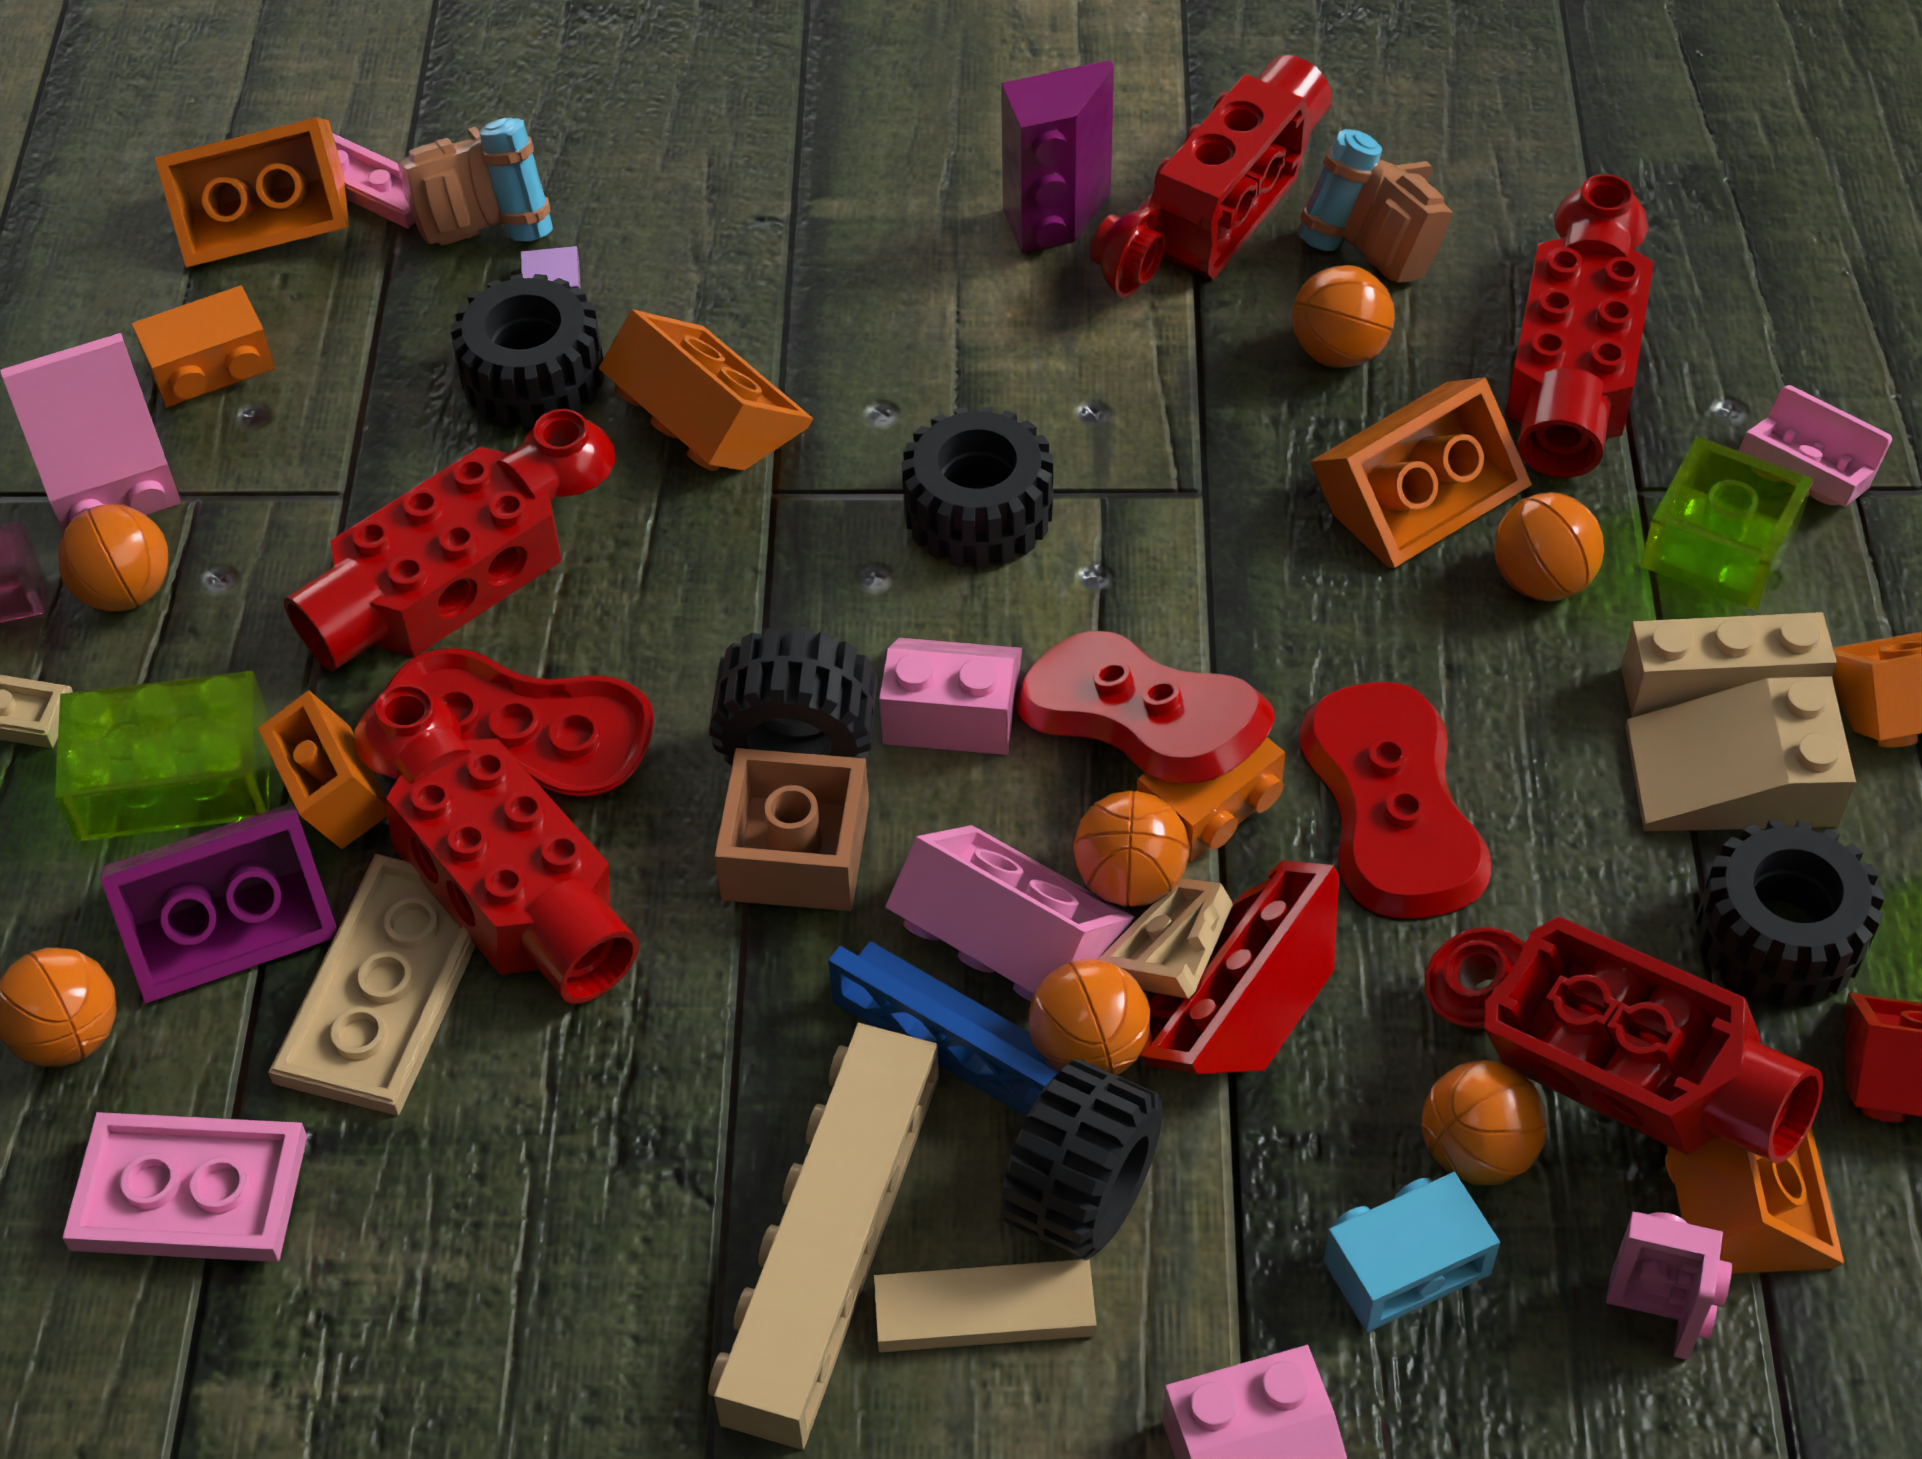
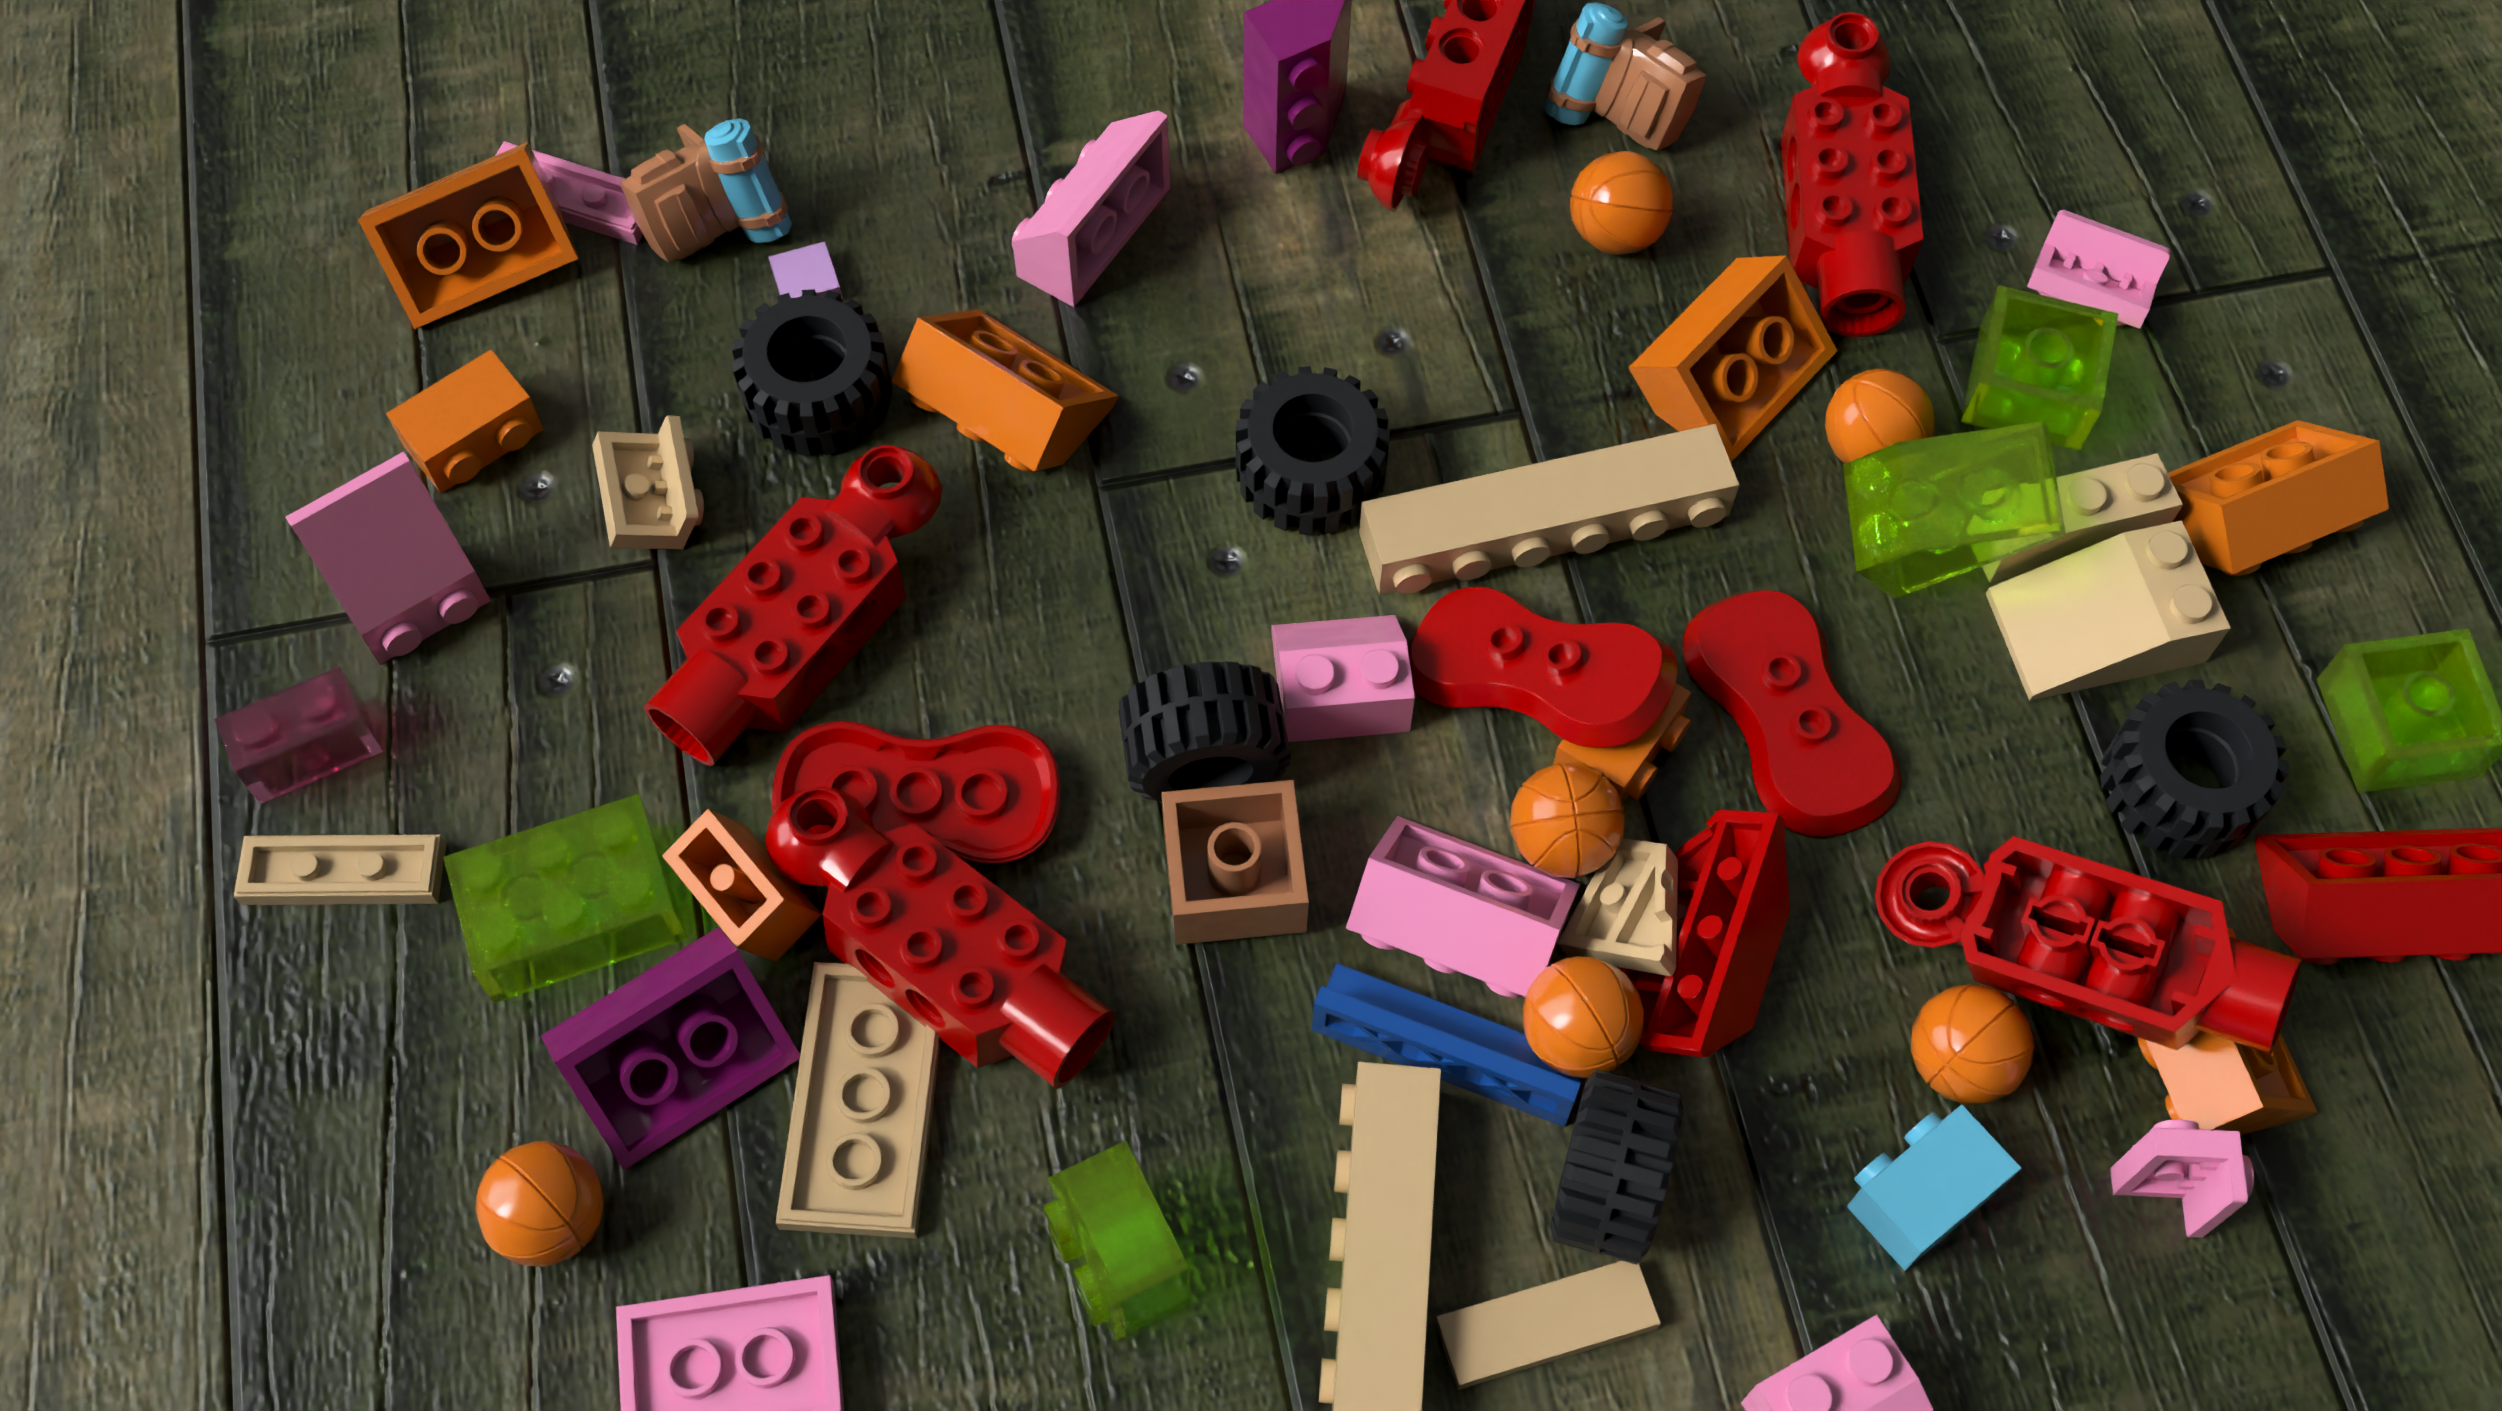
camera: 15 degrees left, 10 degrees up
orange piece [58,504,168,612] -> none
none -> tan bracket [592,415,704,550]
none -> bright pink slope [1011,110,1170,307]
none -> clear neon green brick [1043,1141,1191,1341]
none -> tan brick [1359,424,1739,595]
none -> clear neon green slope [1843,421,2066,598]

